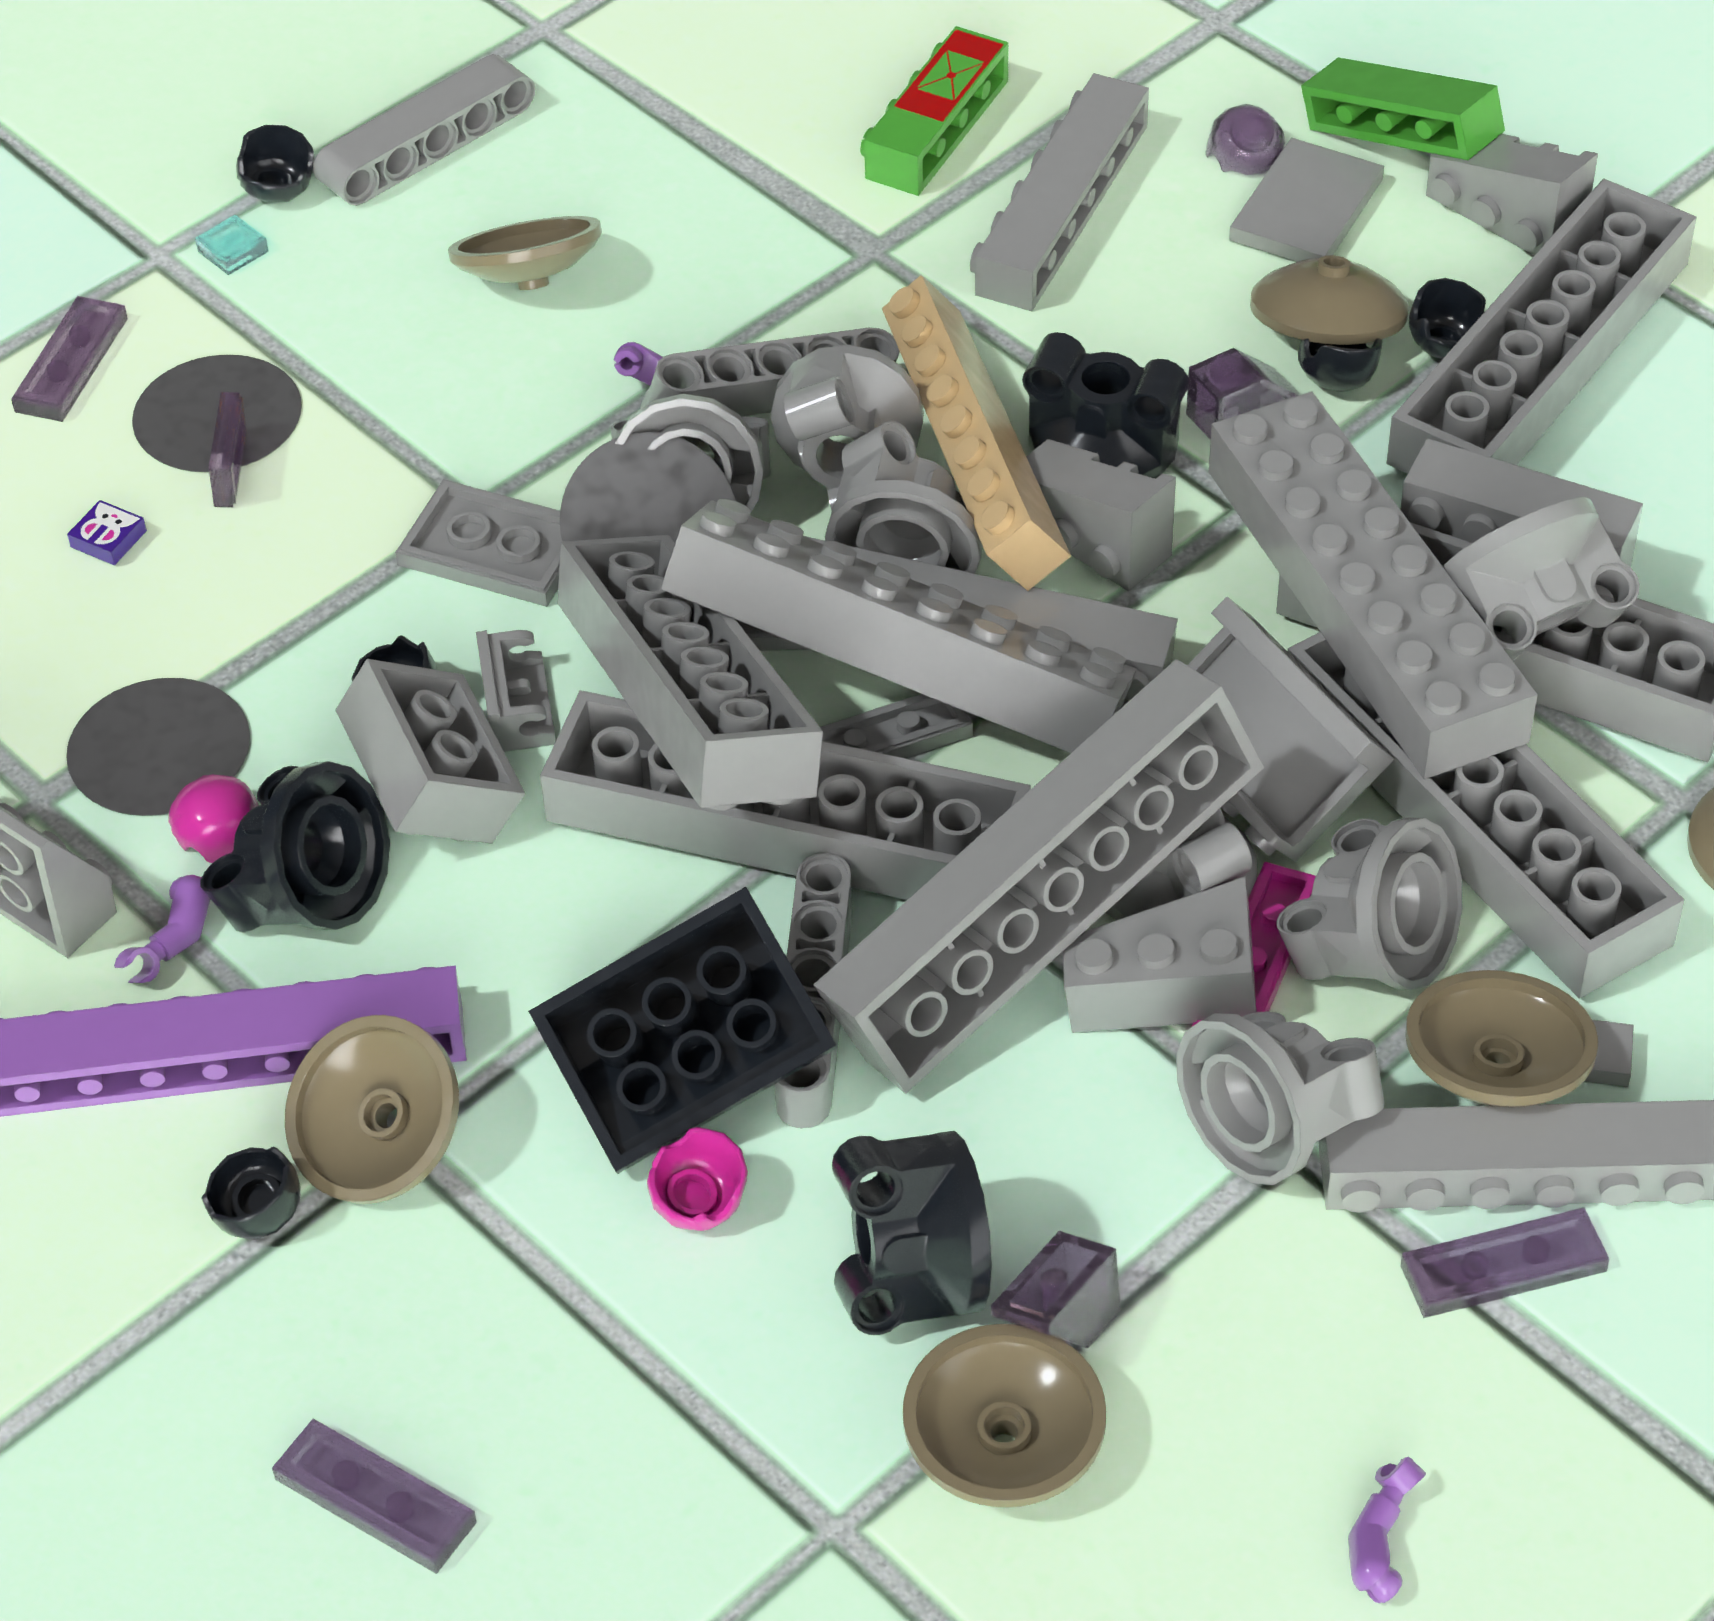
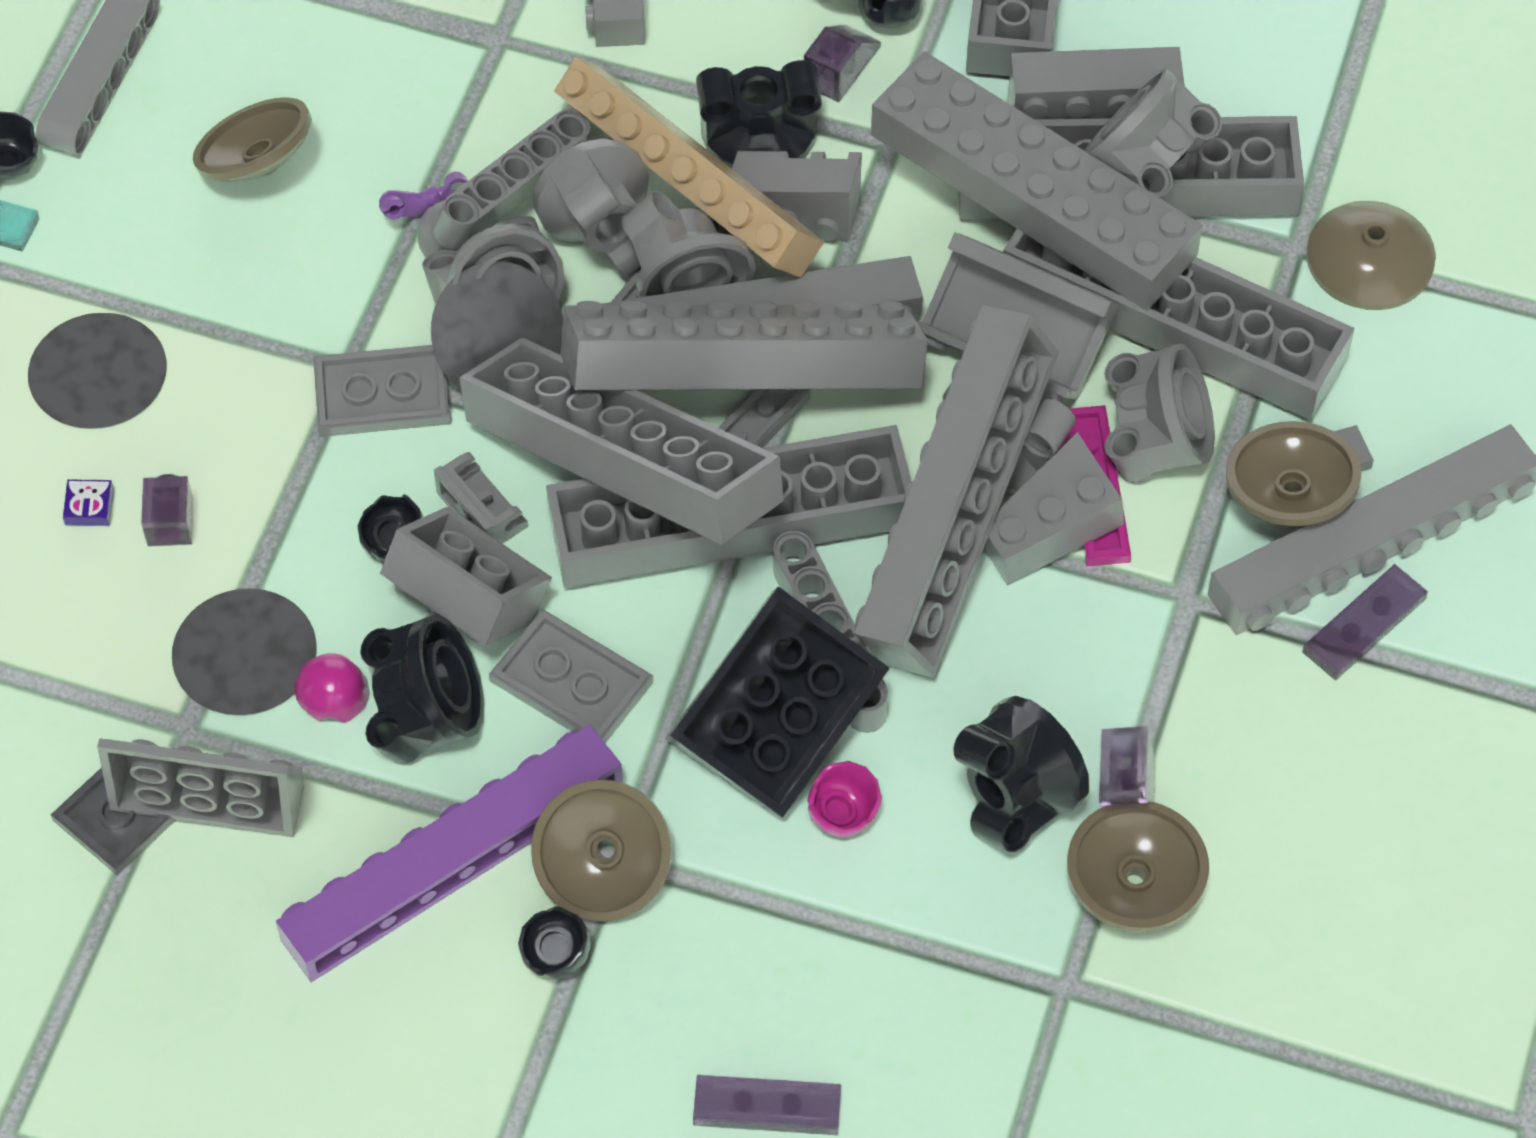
camera: 30 degrees left, 10 degrees up
medium lavender arm [114,875,211,983] -> none
clear purple tile [208,392,247,507] -> none
light grey piece [1176,1011,1385,1185] -> none
medium lavender arm [1348,1456,1426,1604] -> none
none -> clear purple brick [141,474,194,547]
none -> light grey tile [489,609,653,743]

